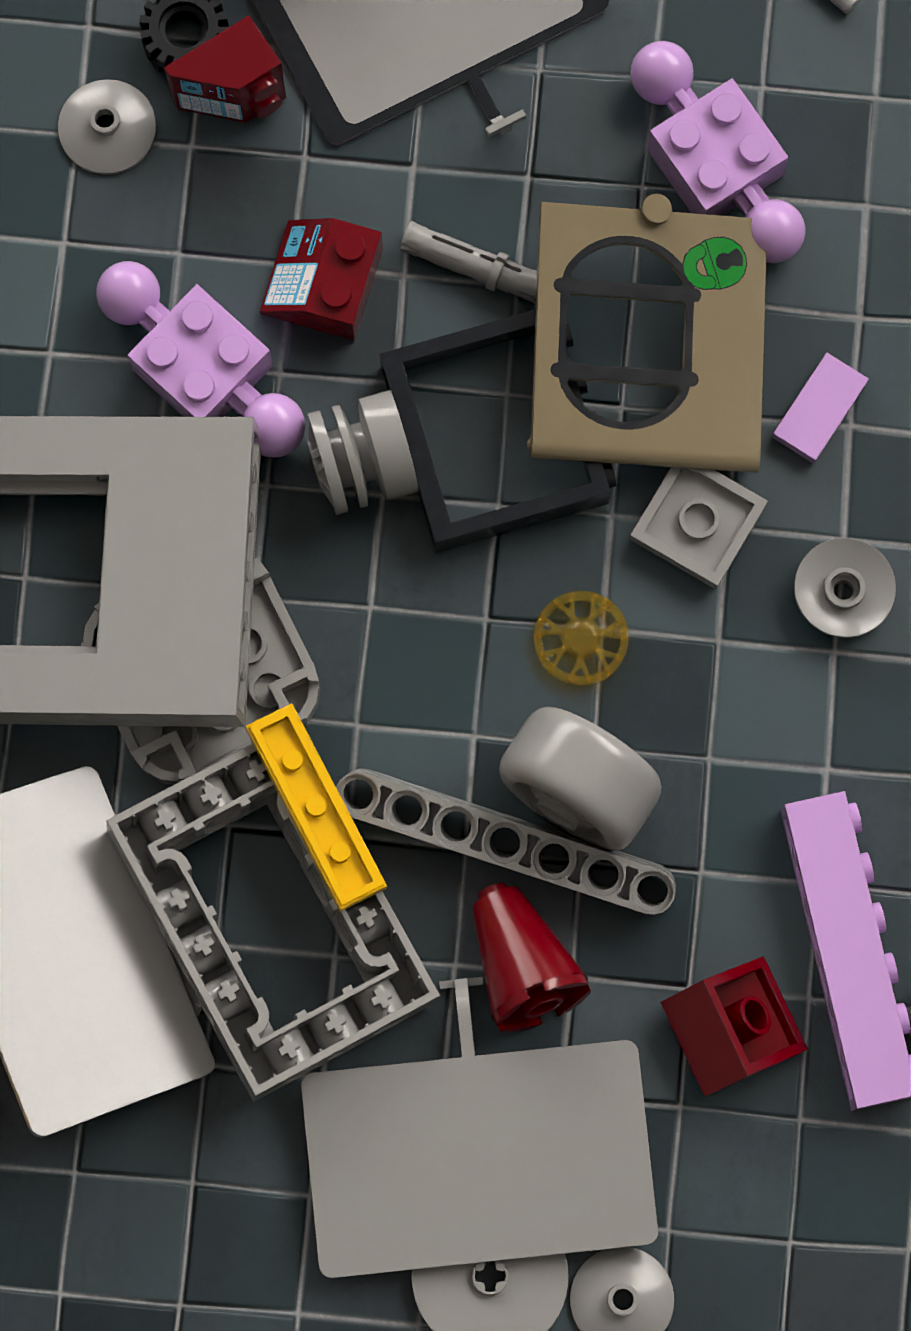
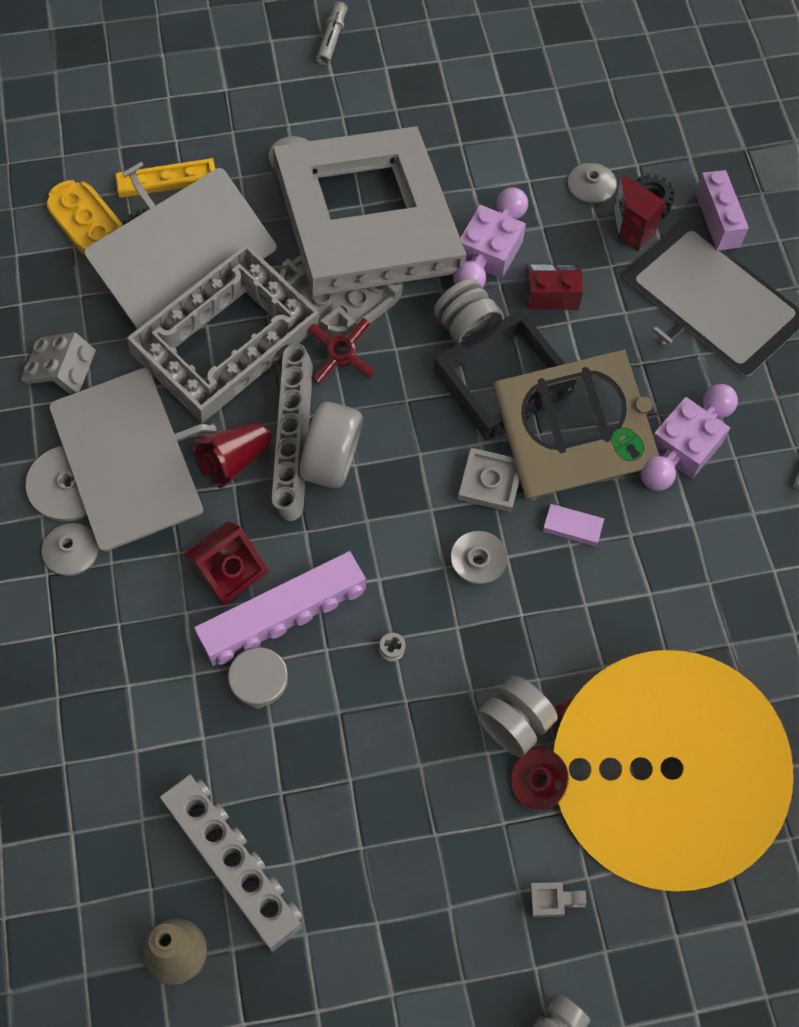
camera: 70 degrees right, 15 degrees down
yellow tile [245,703,387,912] -> none
light grey pin [400,221,537,304] -> none
clear yellow wheel [534,591,629,685] -> none
none -> light grey bracket [21,332,96,395]
none -> dark red bar [308,318,375,384]

